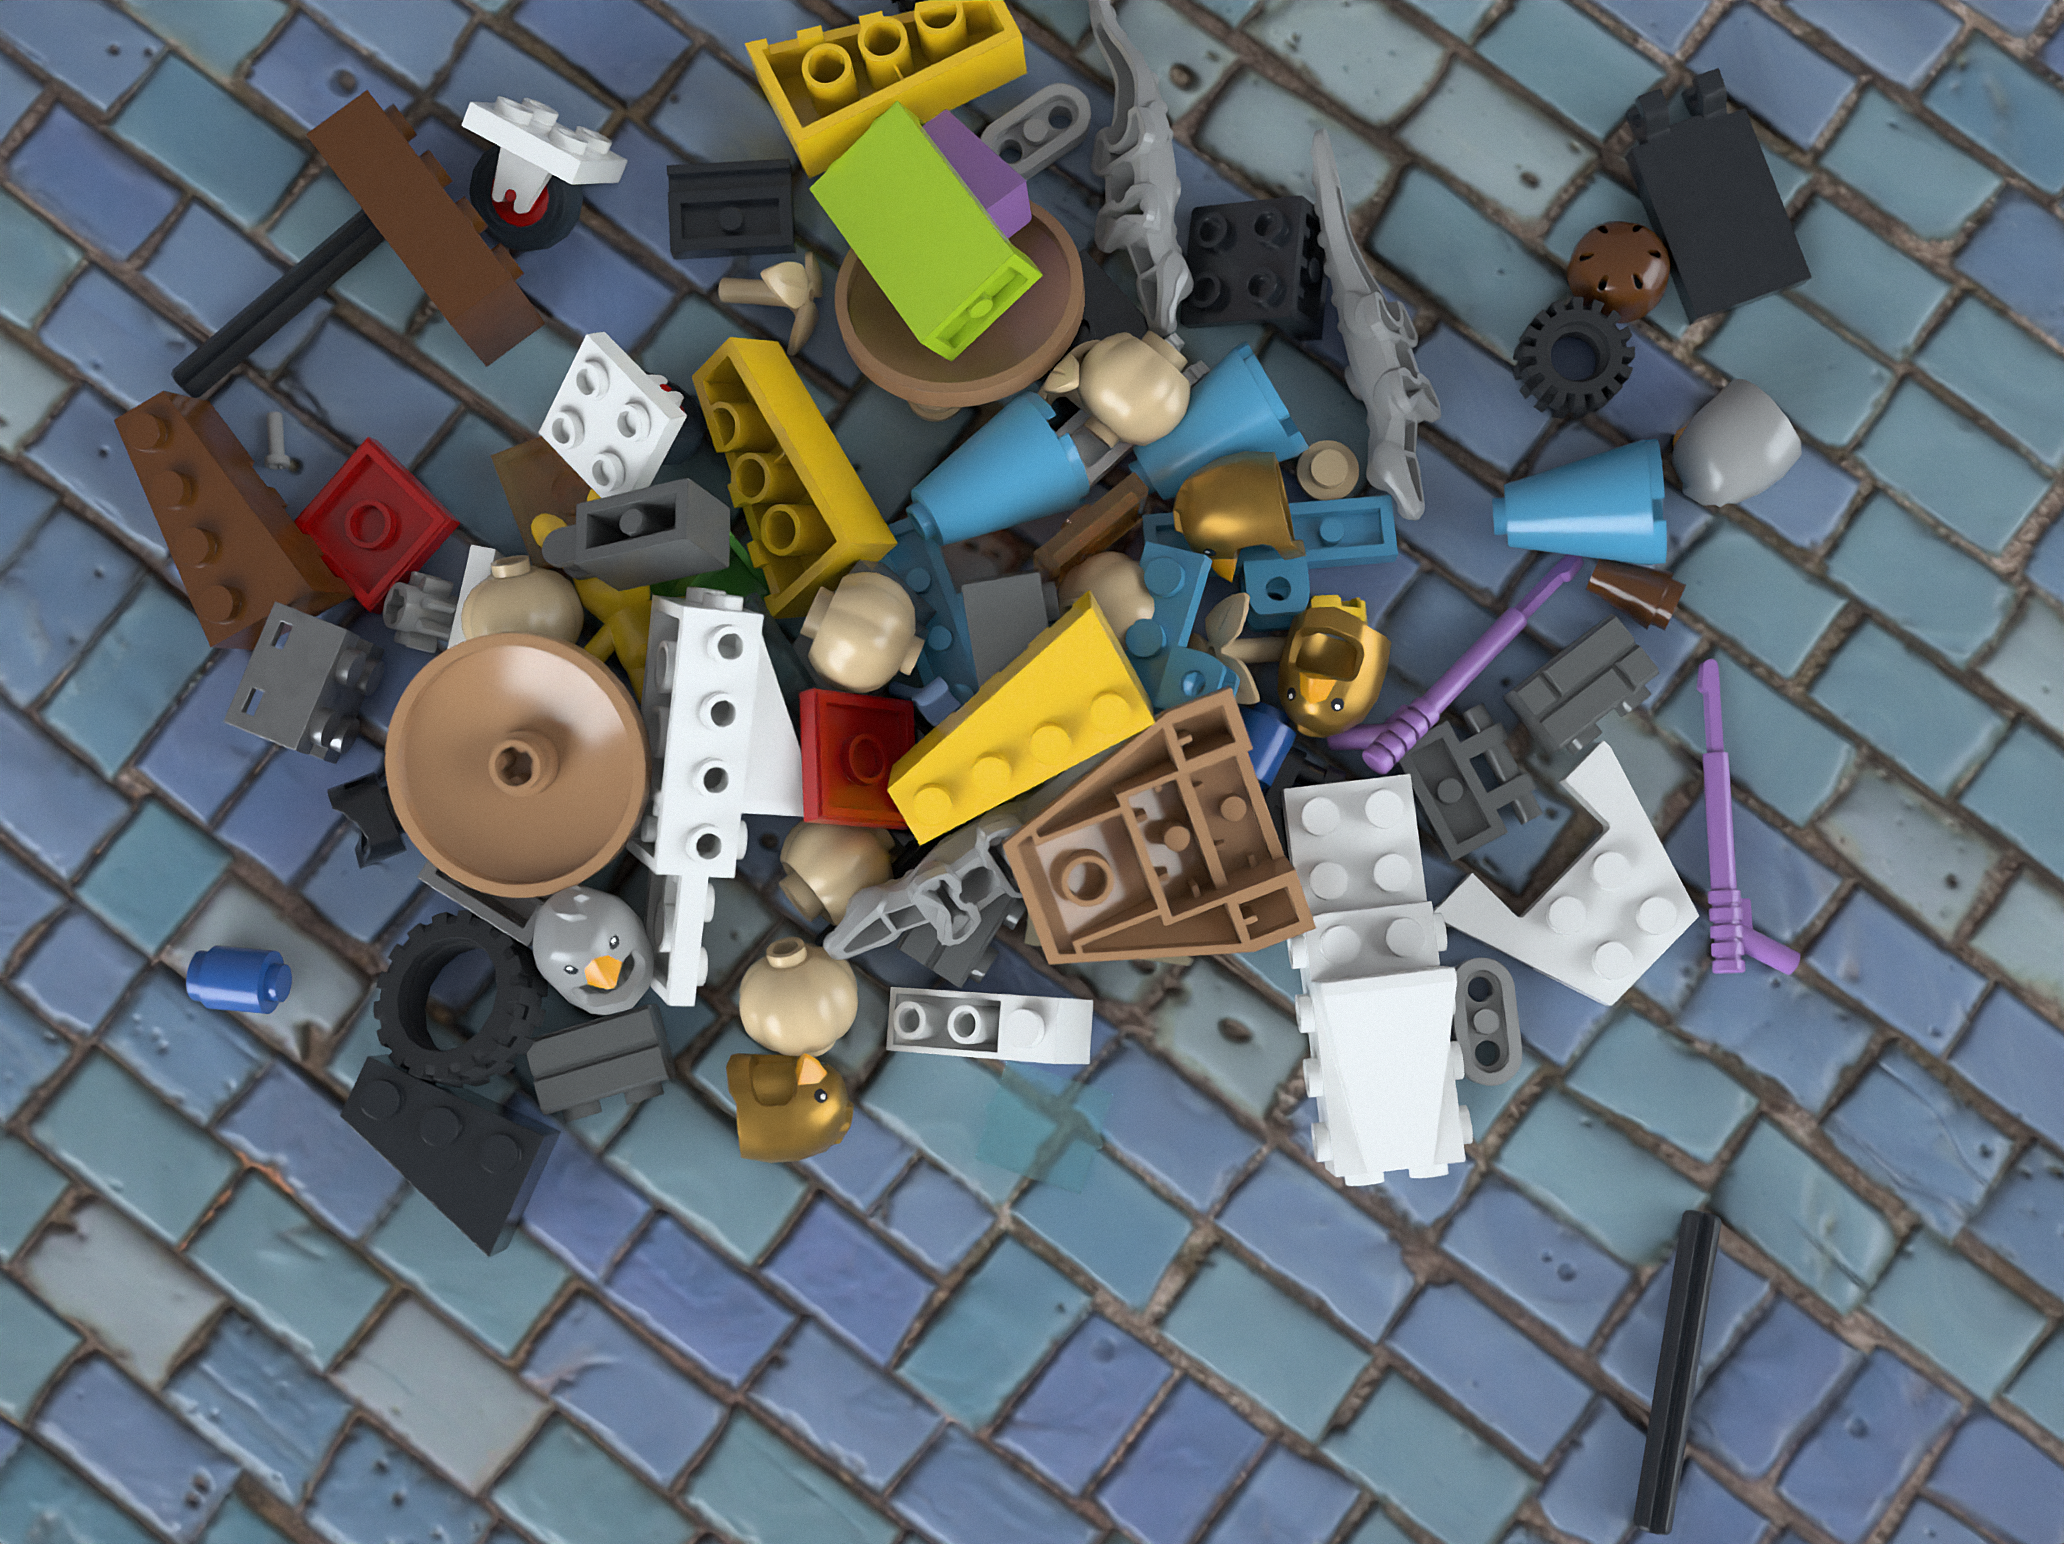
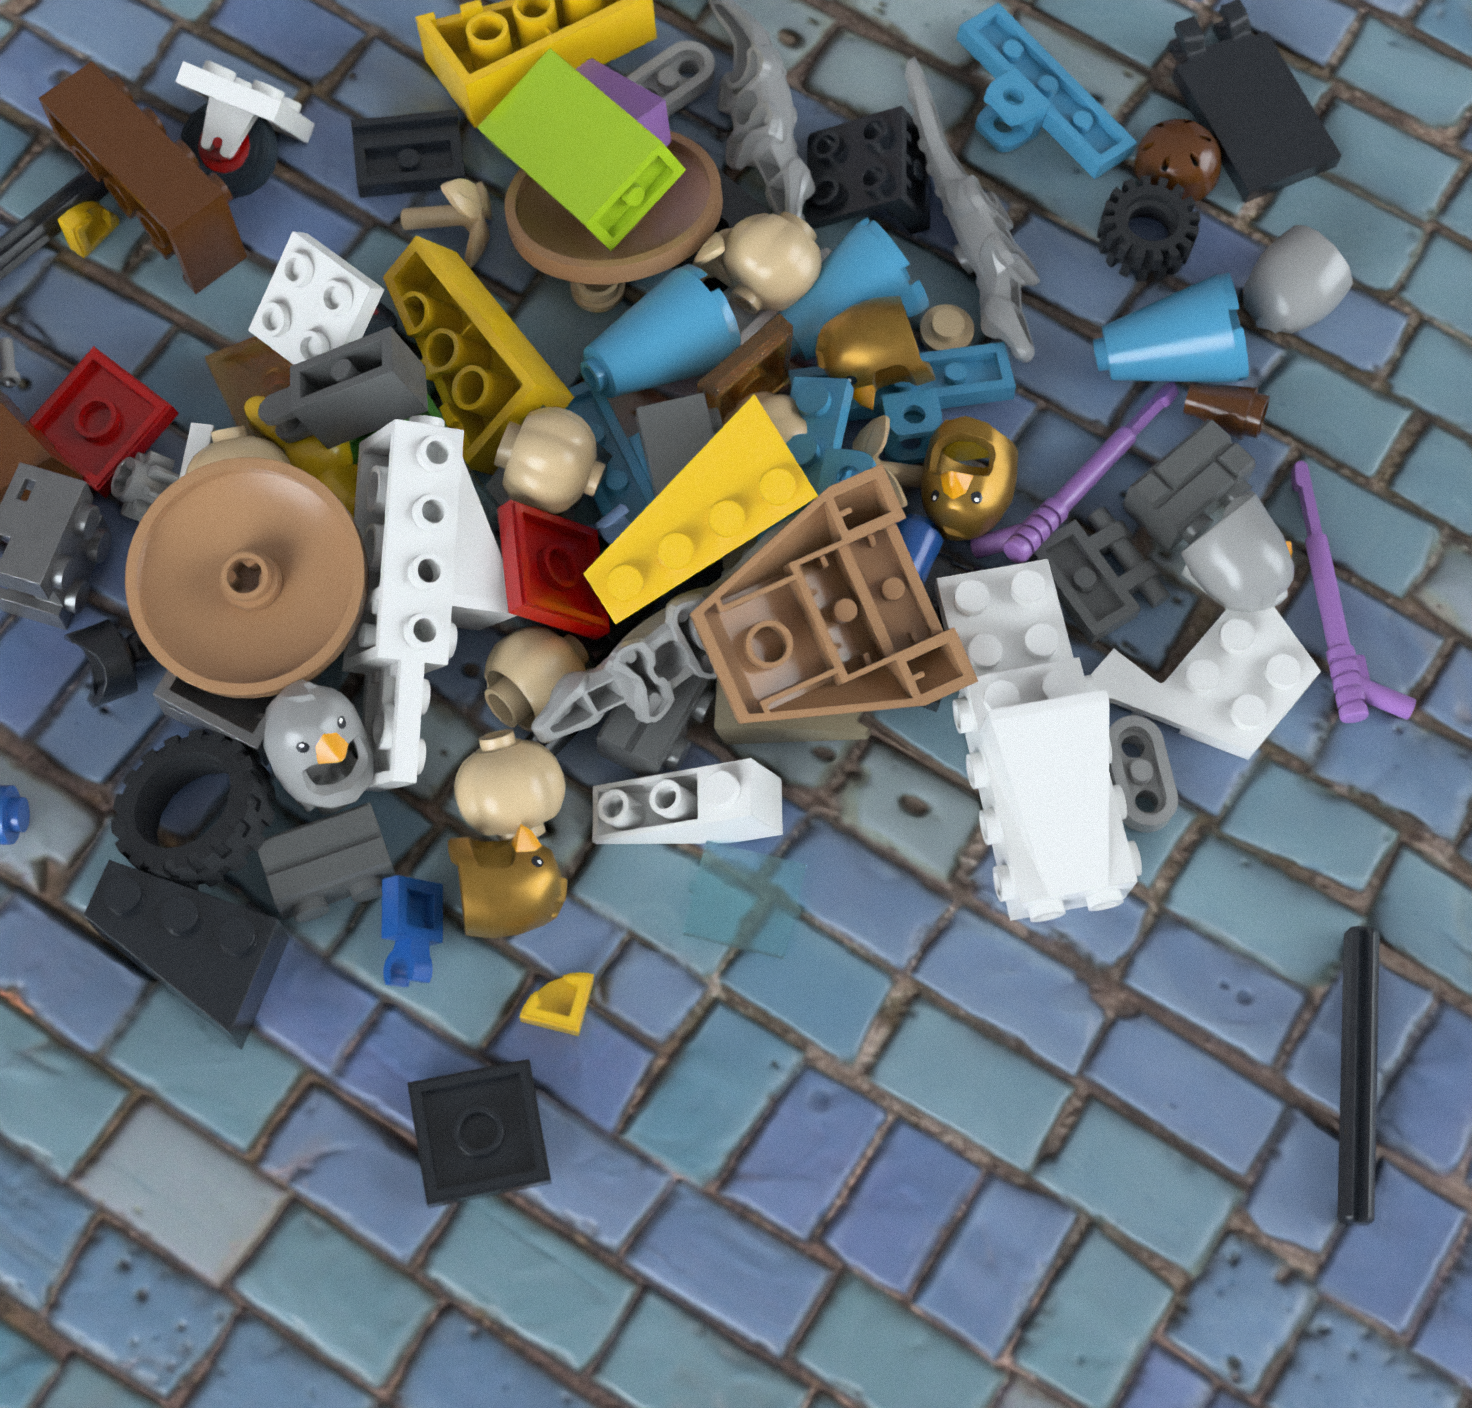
camera: 10 degrees left, 15 degrees down
none -> yellow tile [58,201,120,258]
none -> blue plate [381,875,443,988]
none -> black plate [407,1059,552,1208]
none -> yellow tile [519,972,594,1036]
none -> dark azure plate [956,3,1137,179]
none -> light grey piece [1181,490,1295,612]

